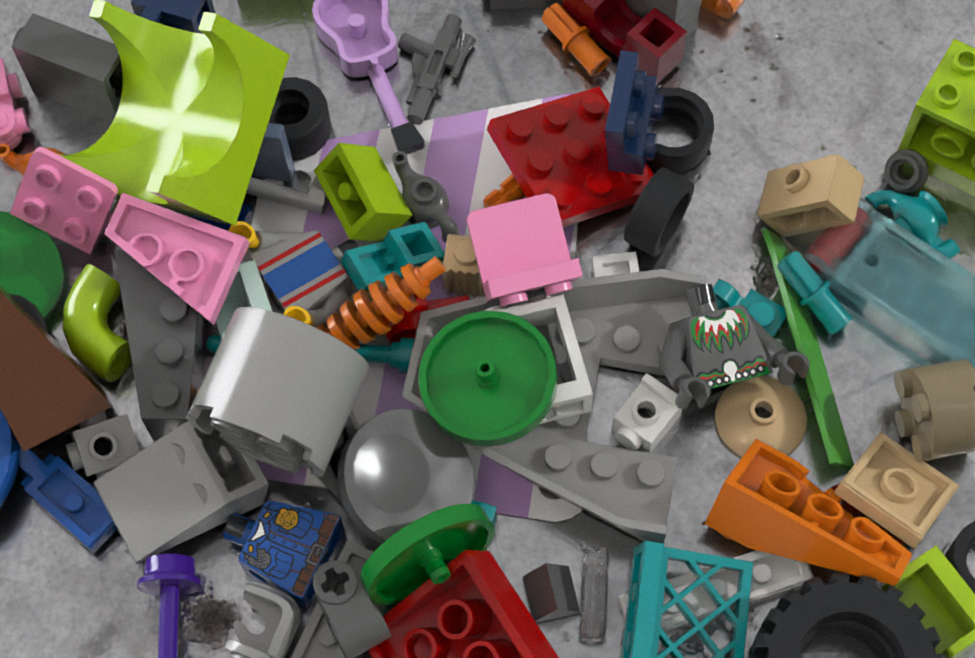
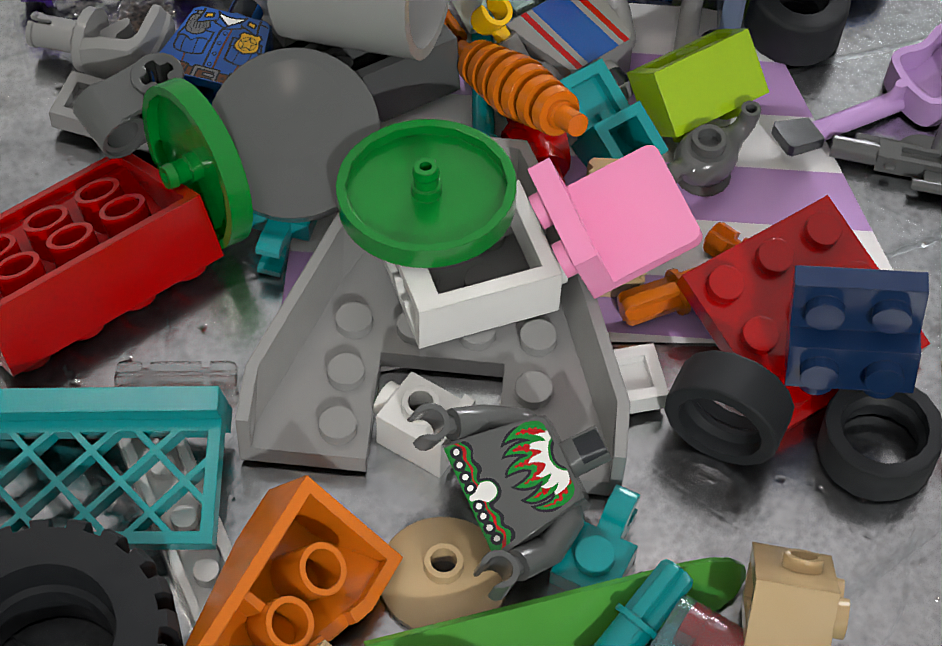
camera: 80 degrees right, 10 degrees down
dark grey slope [523,563,580,623] -> none

